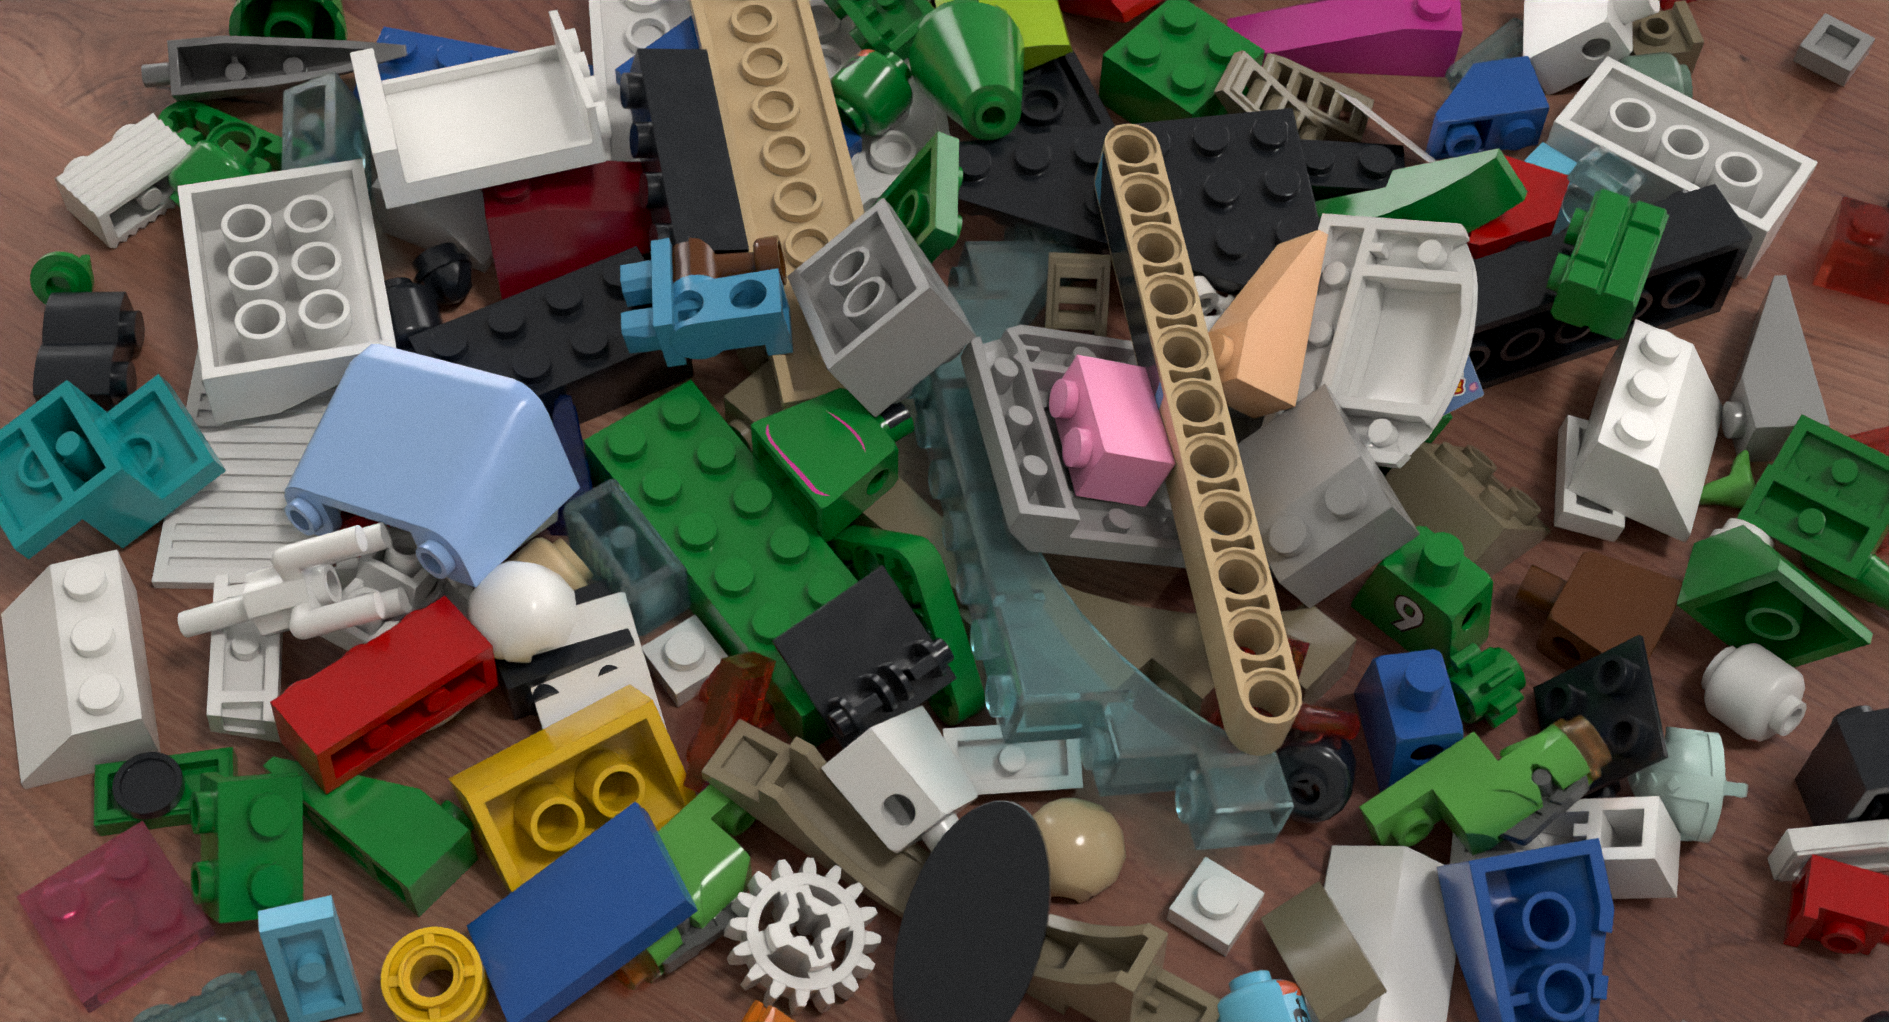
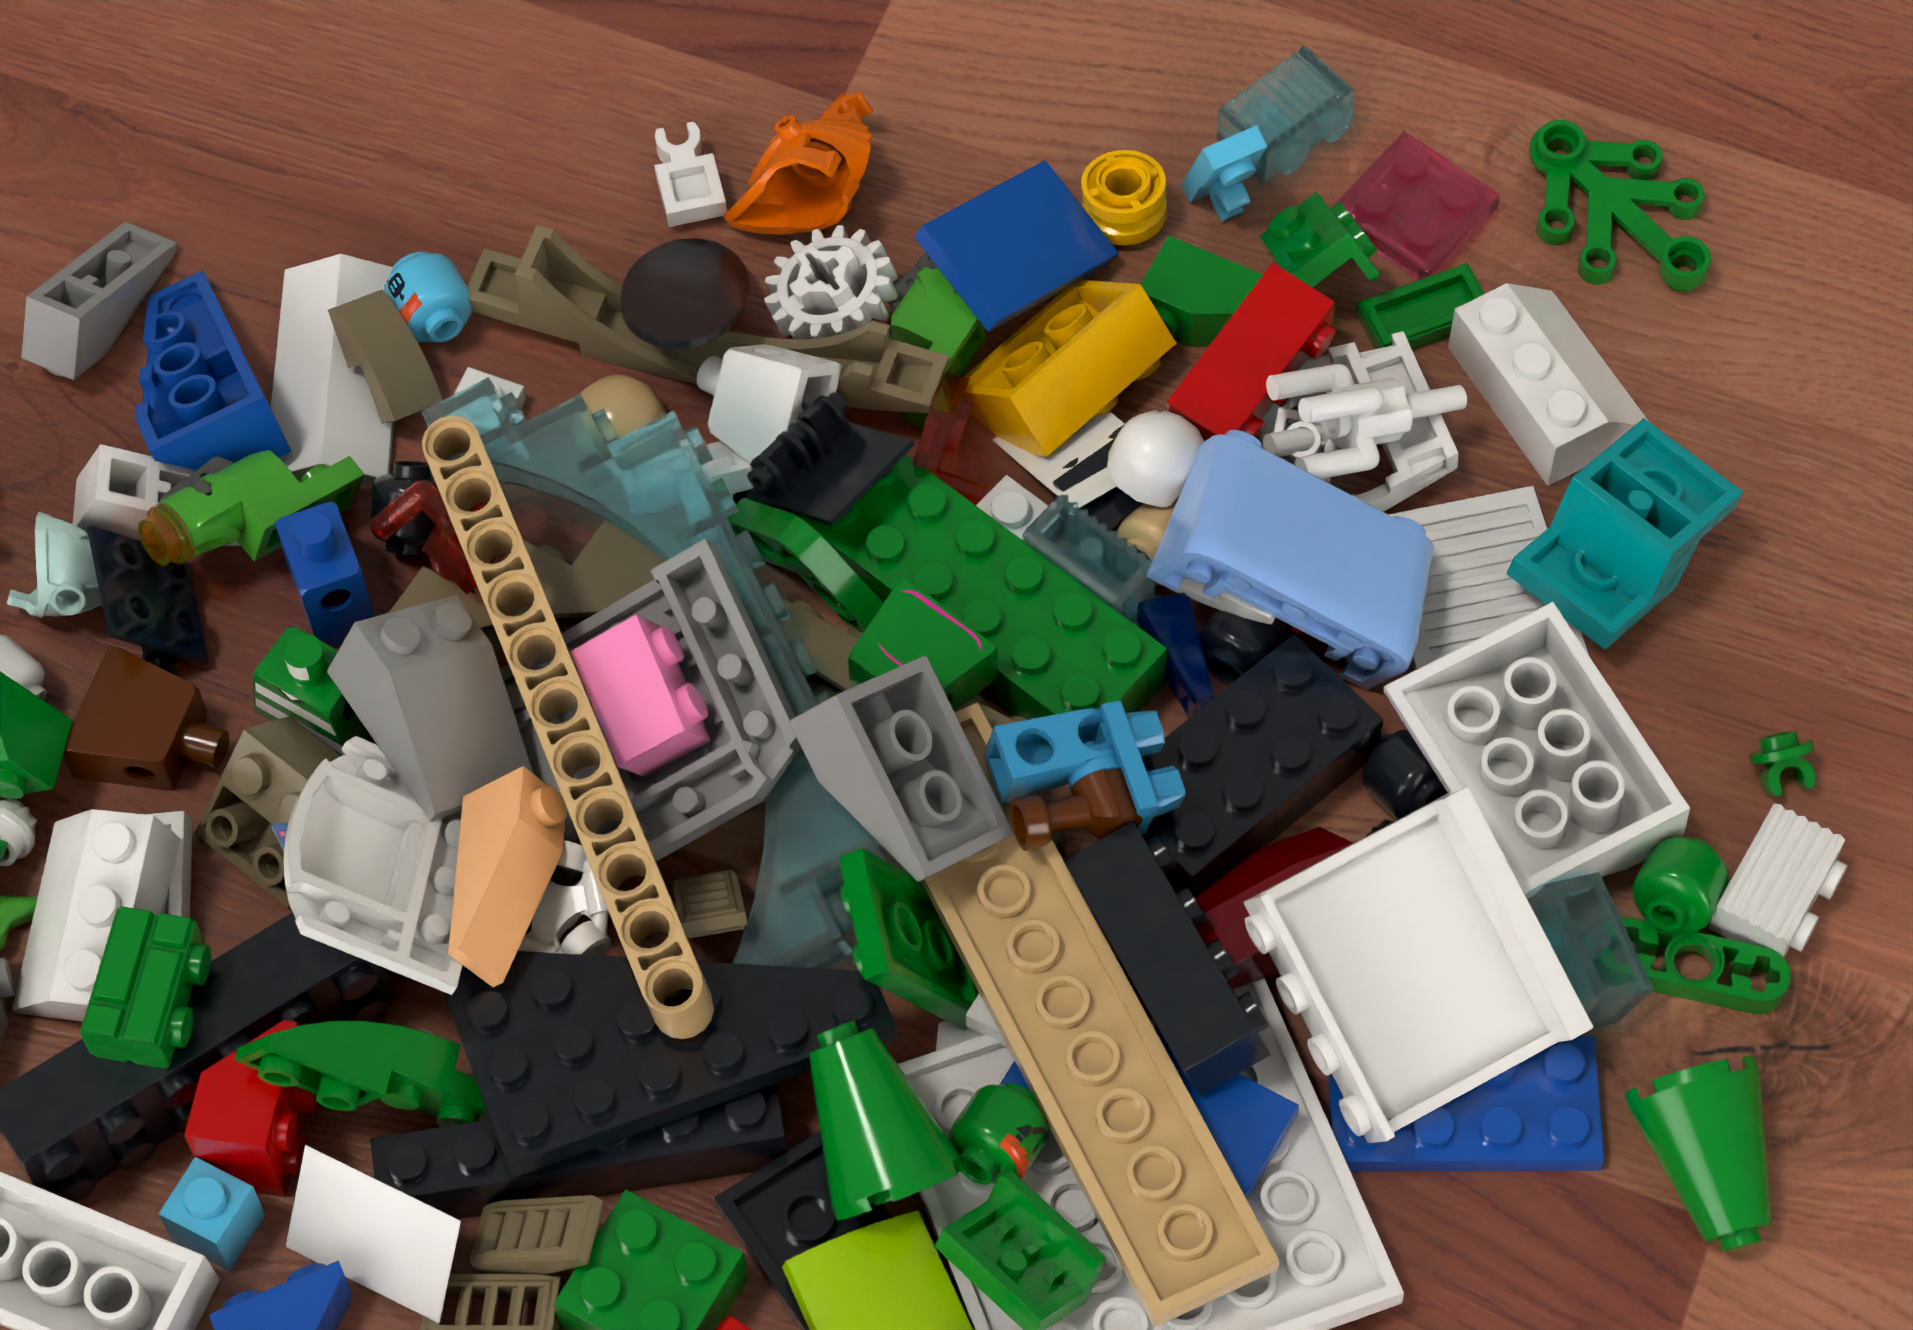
camera: 170 degrees right, 5 degrees up
black brick [33,291,145,412] -> none
black piece [112,752,185,819] -> none
flat silver piece [141,35,407,101] -> none
green gear [1447,642,1526,729] -> none
clear light blue tile [1561,145,1648,223] -> none

